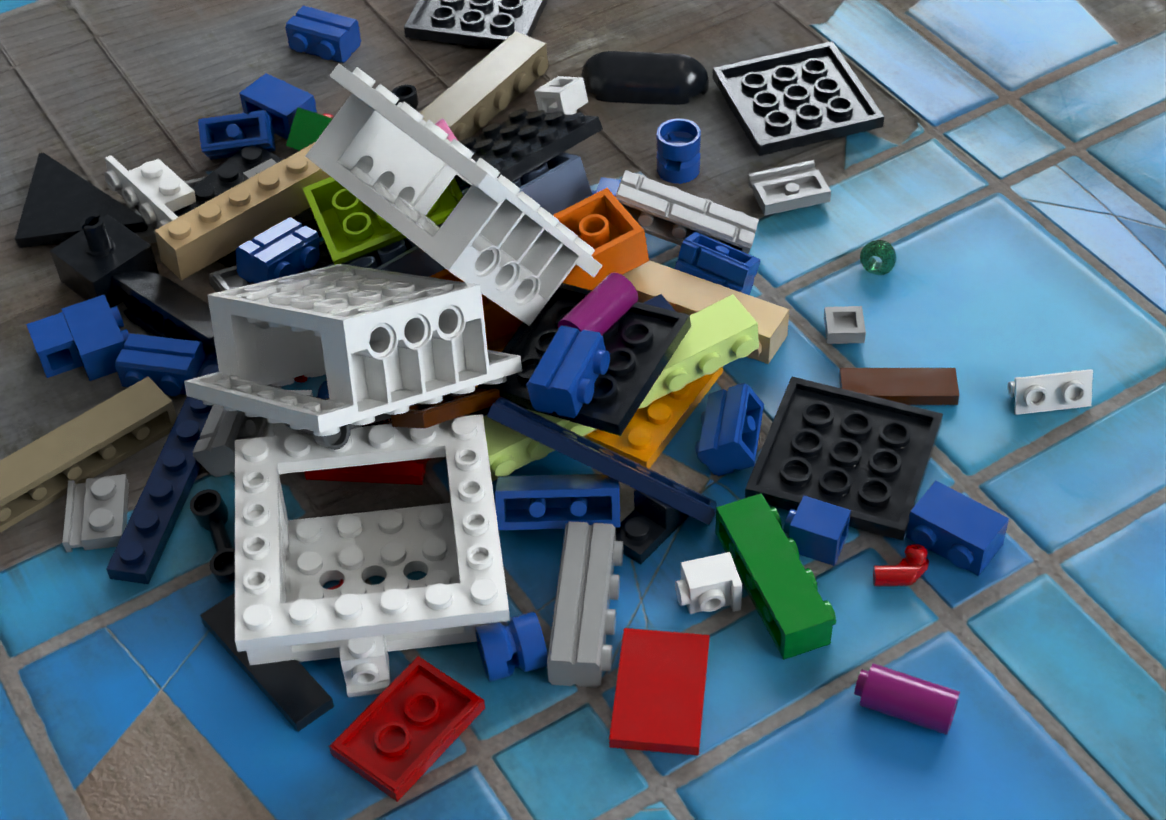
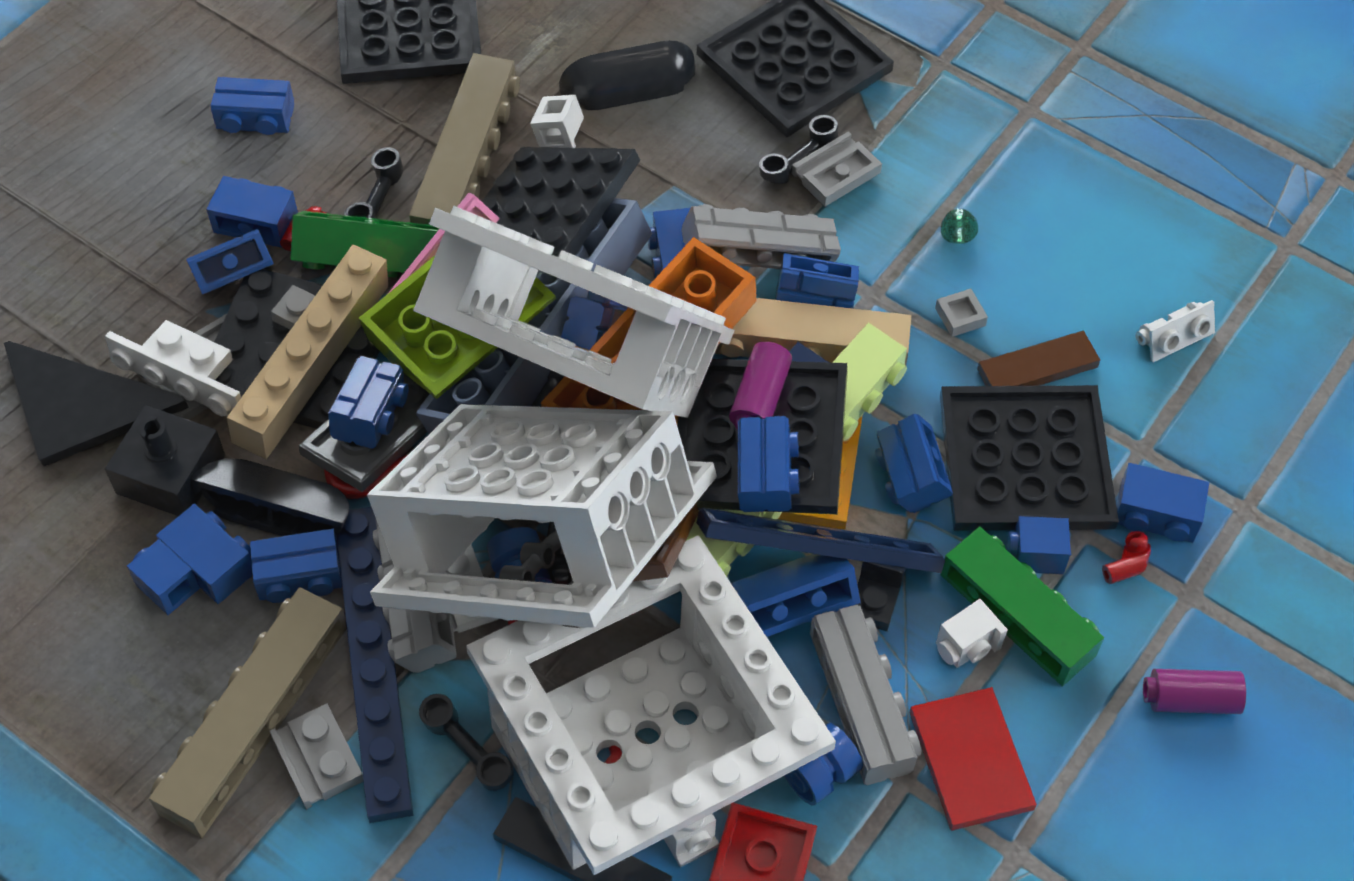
camera: 25 degrees left, 10 degrees up
blue wheel [656,118,701,184] -> none
none -> black bar [759,115,838,184]

